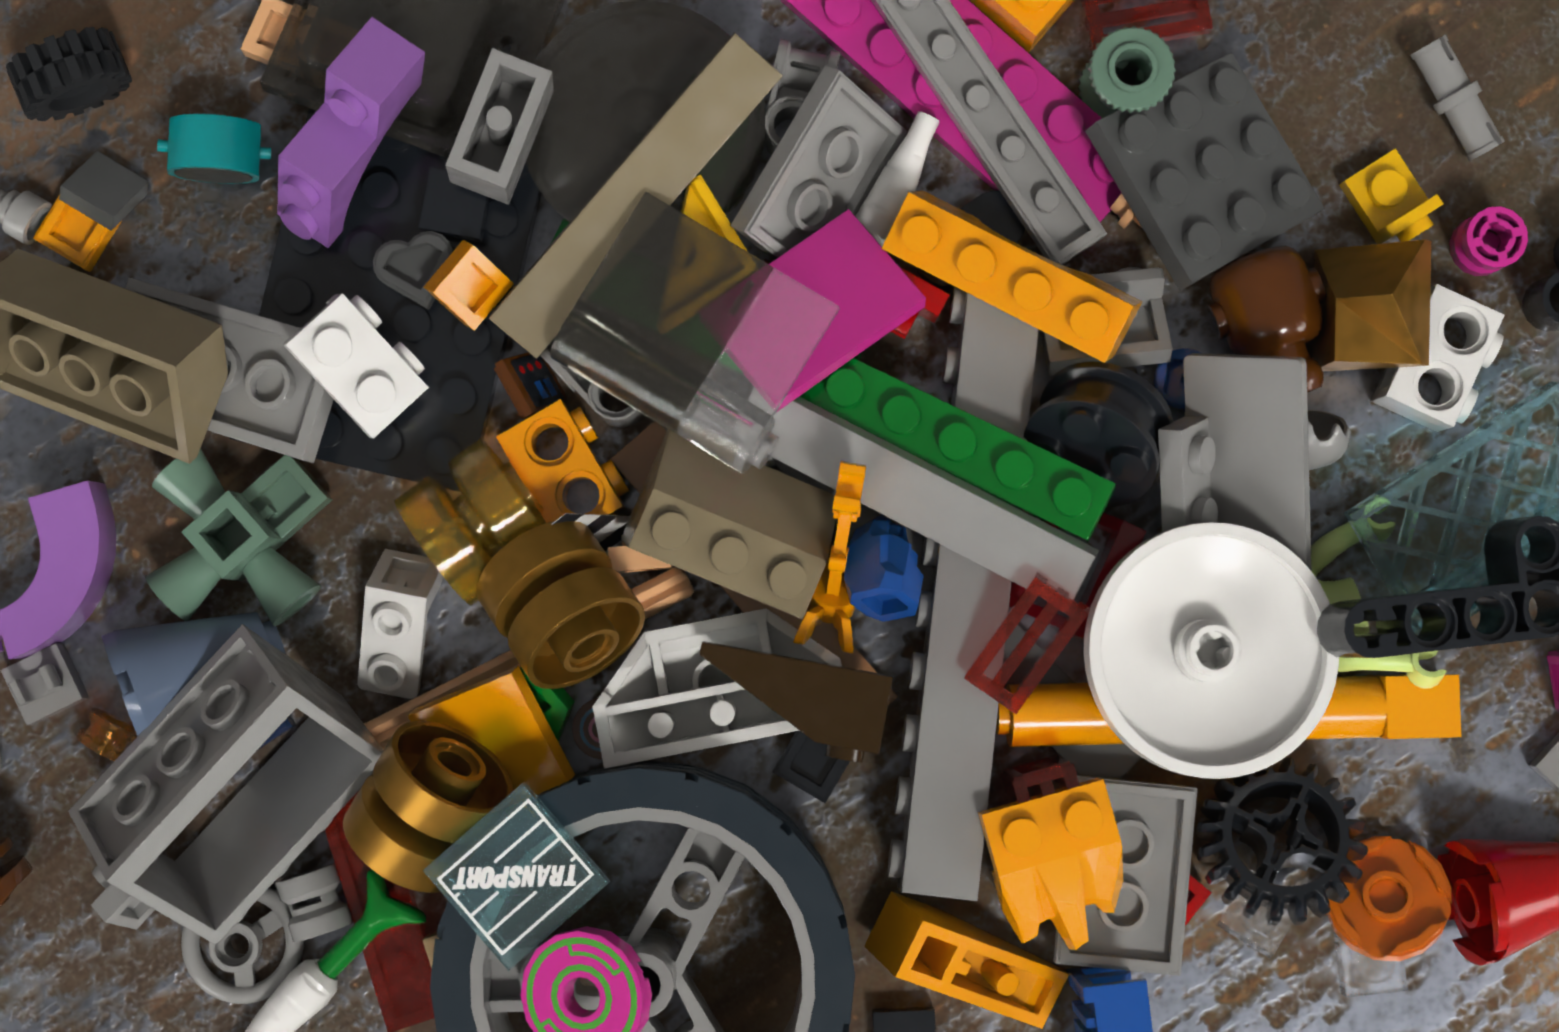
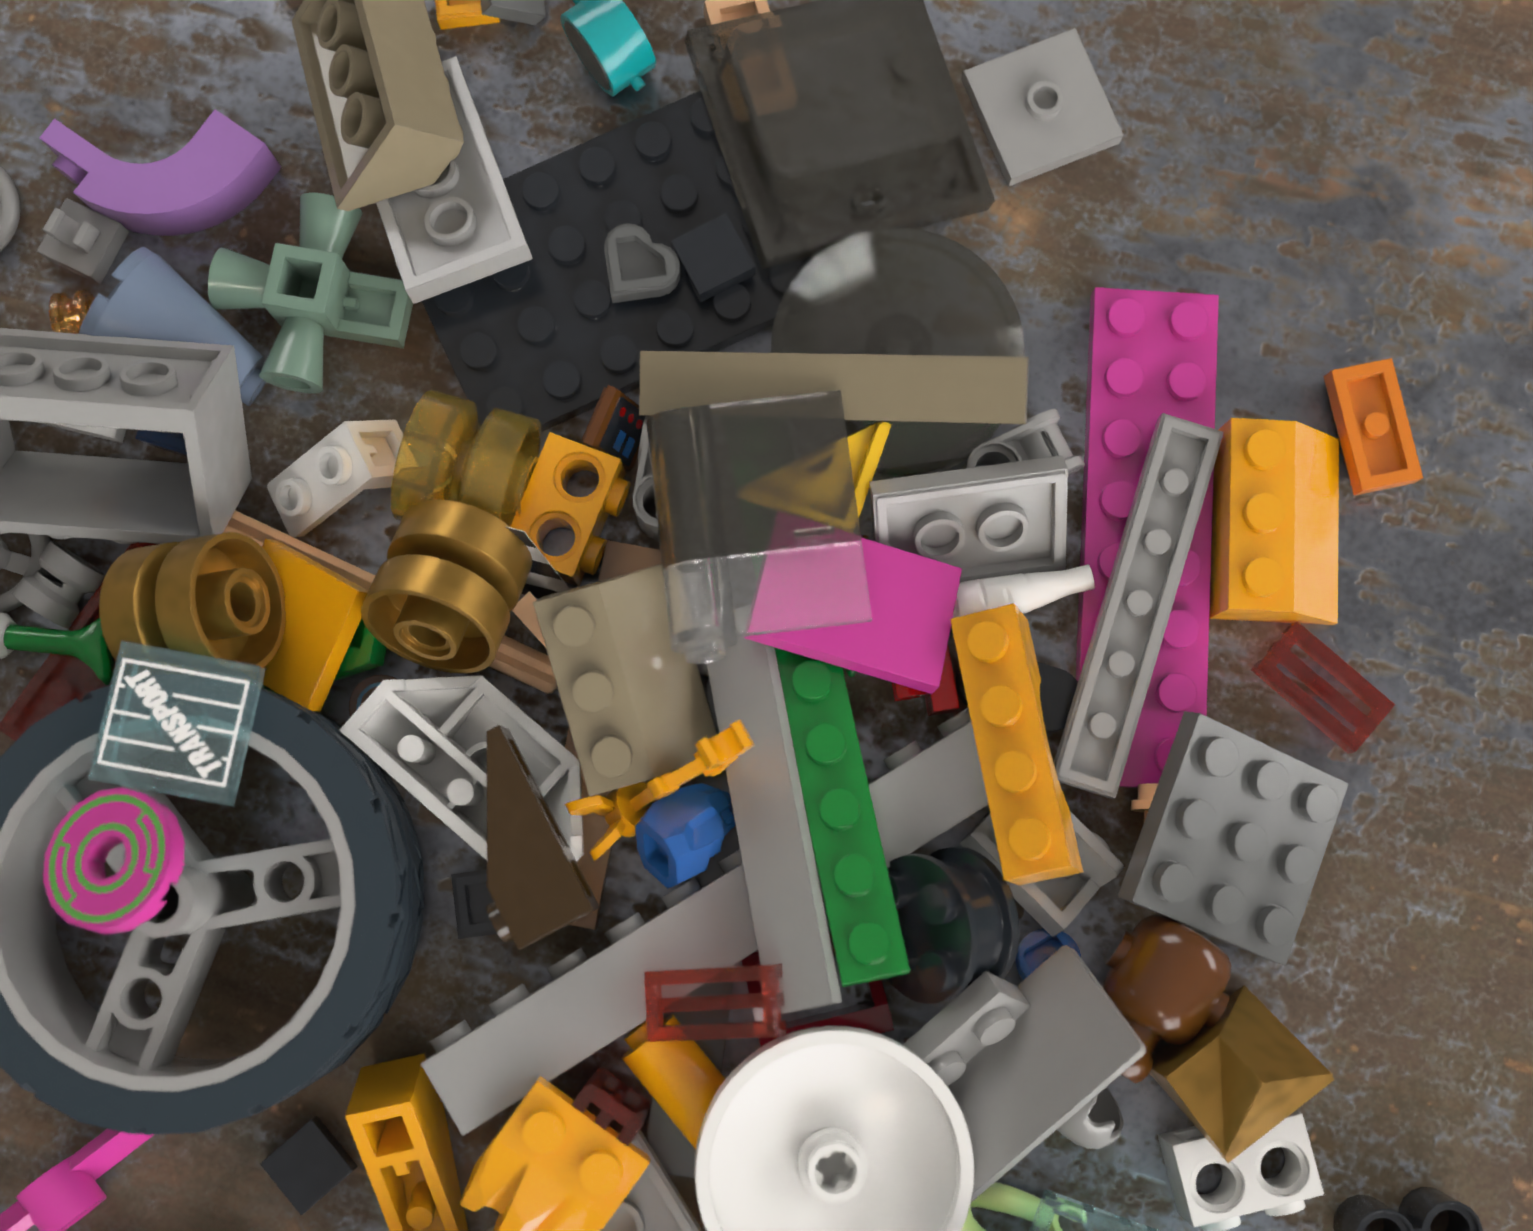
camera: 50 degrees right, 5 degrees down
medium lavender arch [277,17,425,248] -> none
white bracket [283,293,429,439] -> none
light orange plate [423,240,514,331] -> none
light grey brick [445,48,554,205] -> none
sand green hose [1078,26,1176,118] -> none
yellow bracket [1339,148,1444,244] -> none
light grey pin [1410,35,1505,161] -> none
dark pink wheel [1449,206,1528,276] -> none

